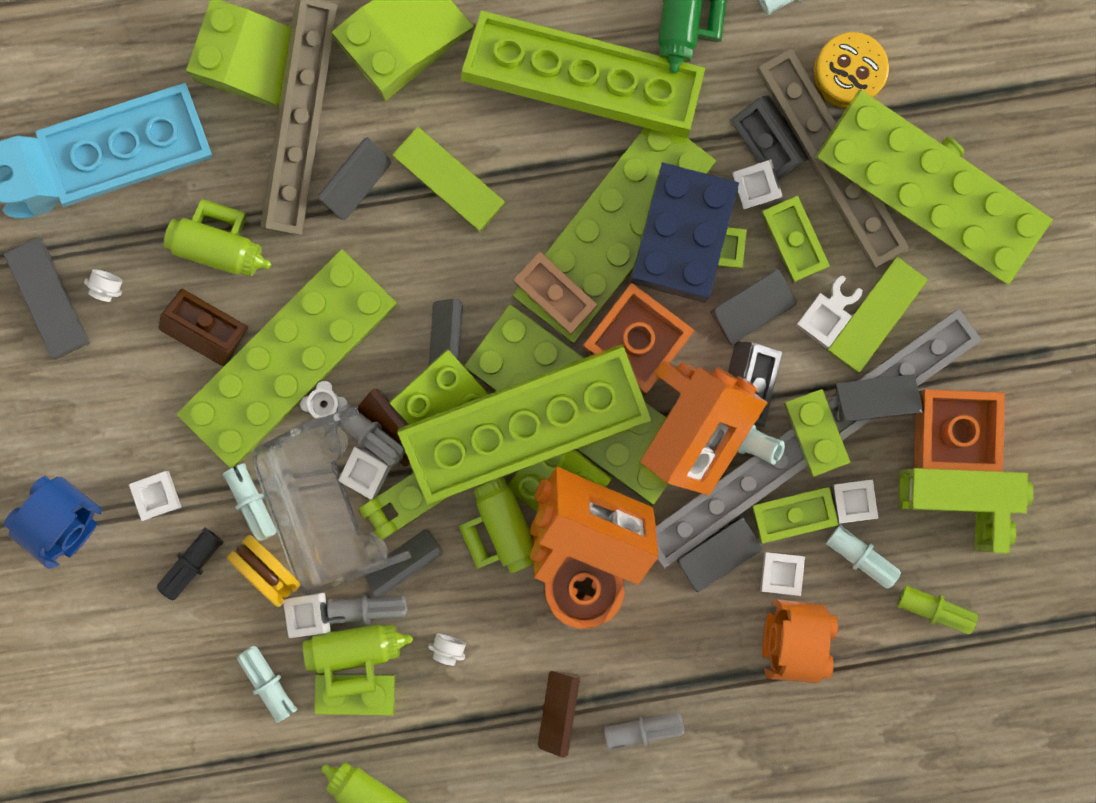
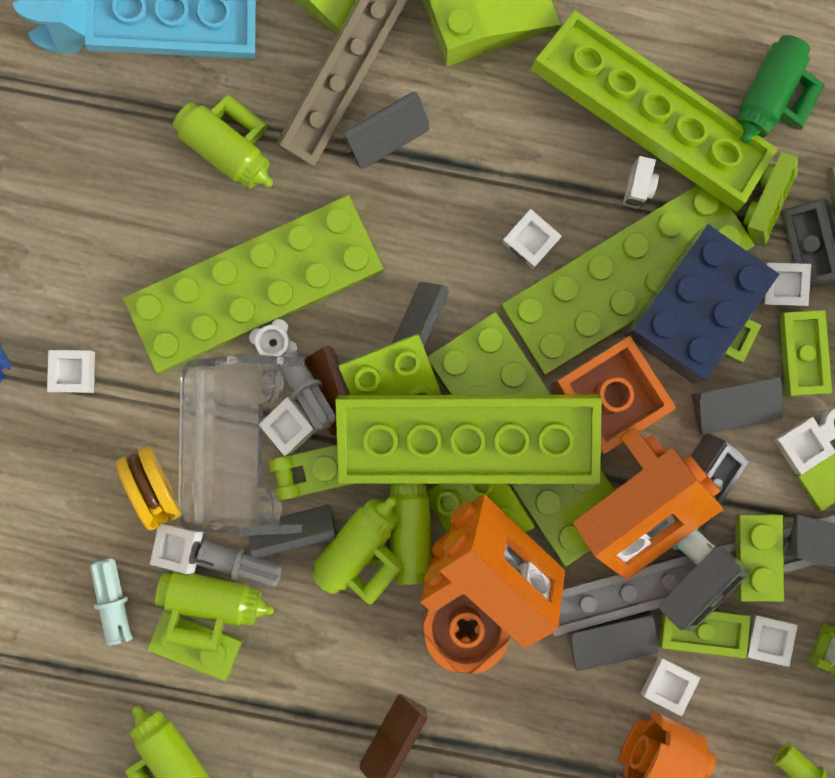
camera: 15 degrees right, 0 degrees up
dark grey tile [4,237,90,360] -> none
white plate [84,269,122,302] -> none
black axle [157,527,224,601] -> none
reddish brown slope [159,288,248,367] -> none
light aqua axle [222,463,276,542] -> none
lime tile [392,126,505,233] -> none
white plate [428,633,466,666] -> none
medium nougat plate [513,251,598,335] -> none
light aqua axle [825,524,901,589] -> none
none -> lime piece [312,497,404,604]
none -> white plate [502,209,562,269]
none -> white plate [622,156,659,209]
none -> dark grey slope [659,546,751,631]
none -> lime plate [744,152,798,246]

